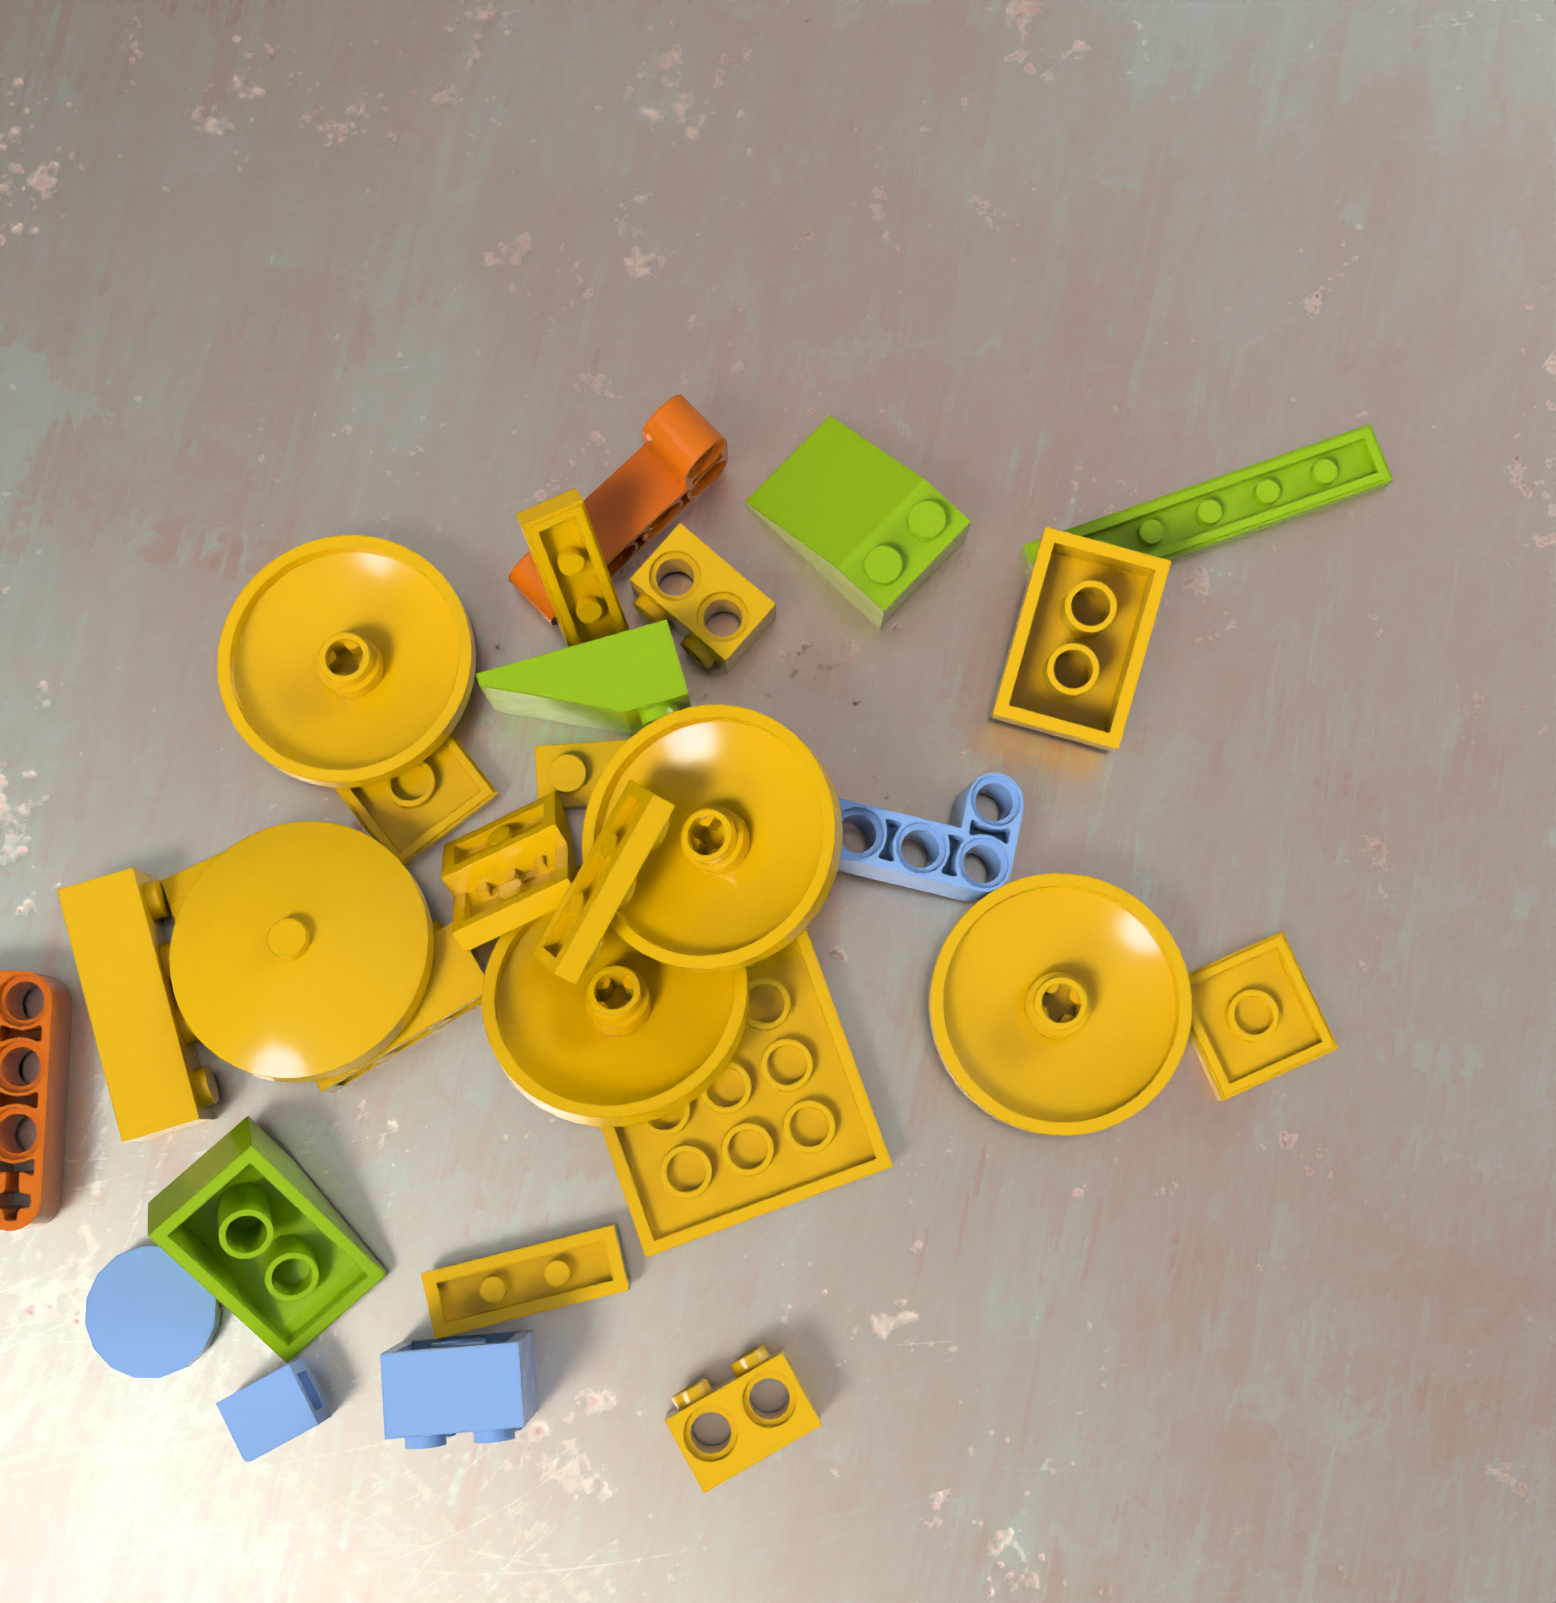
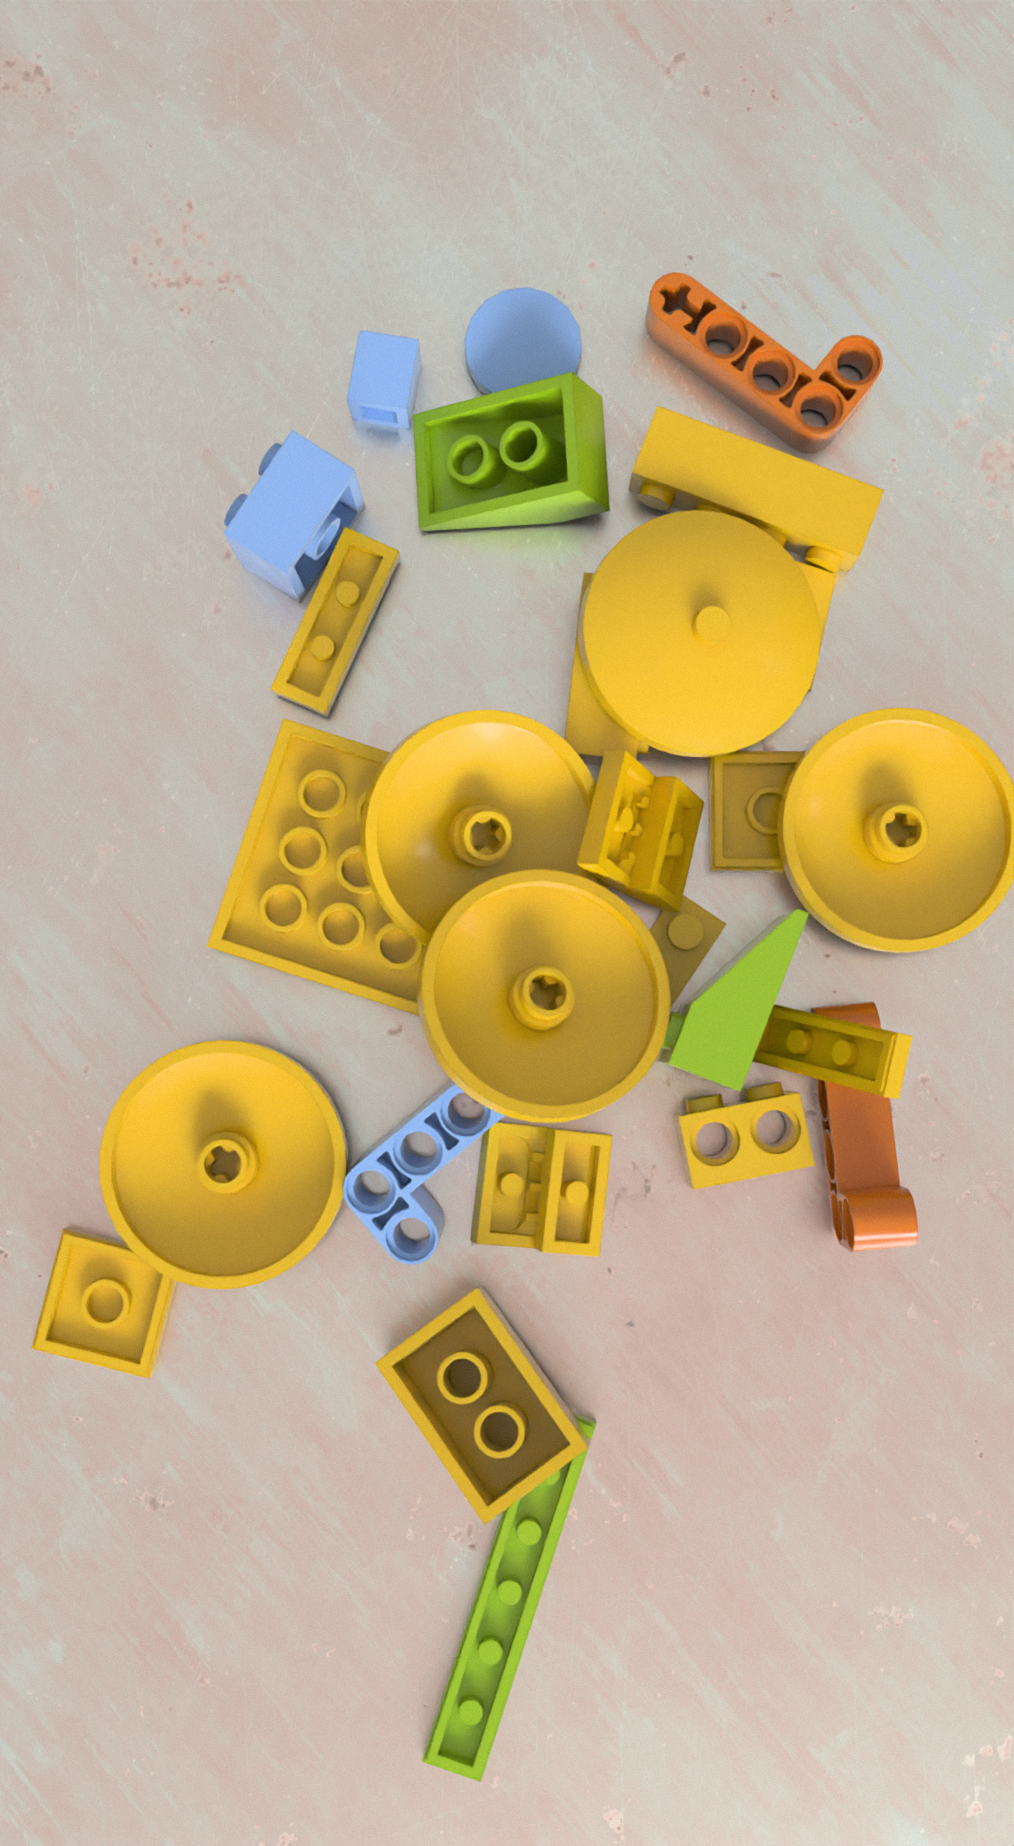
camera: 135 degrees right, 5 degrees up
yellow plate [532,780,675,984] -> none
yellow brick [665,1344,822,1493] -> none
lime slope [745,415,971,629] -> none
none -> yellow slope [470,1121,613,1257]

